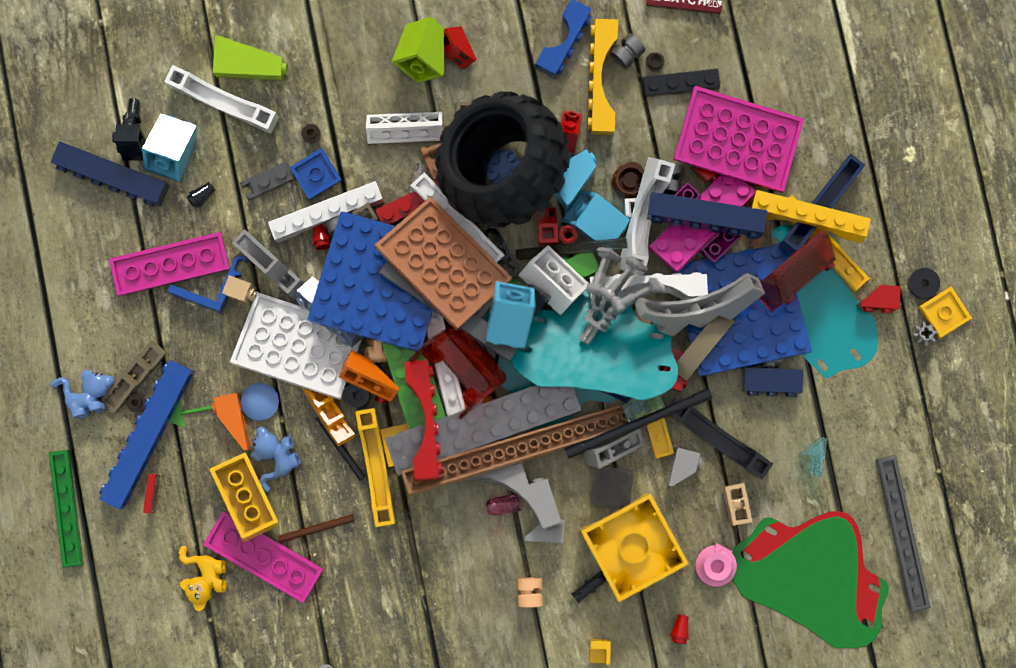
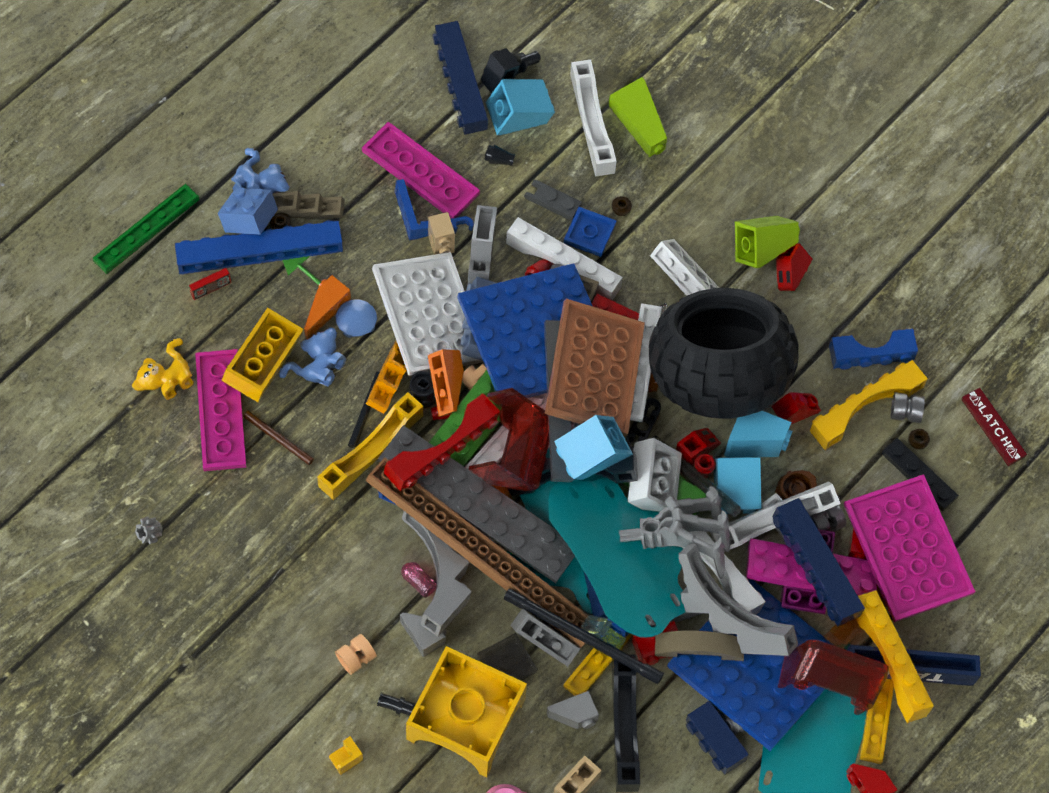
camera: 50 degrees right, 20 degrees down
none -> medium blue brick [218,188,278,235]

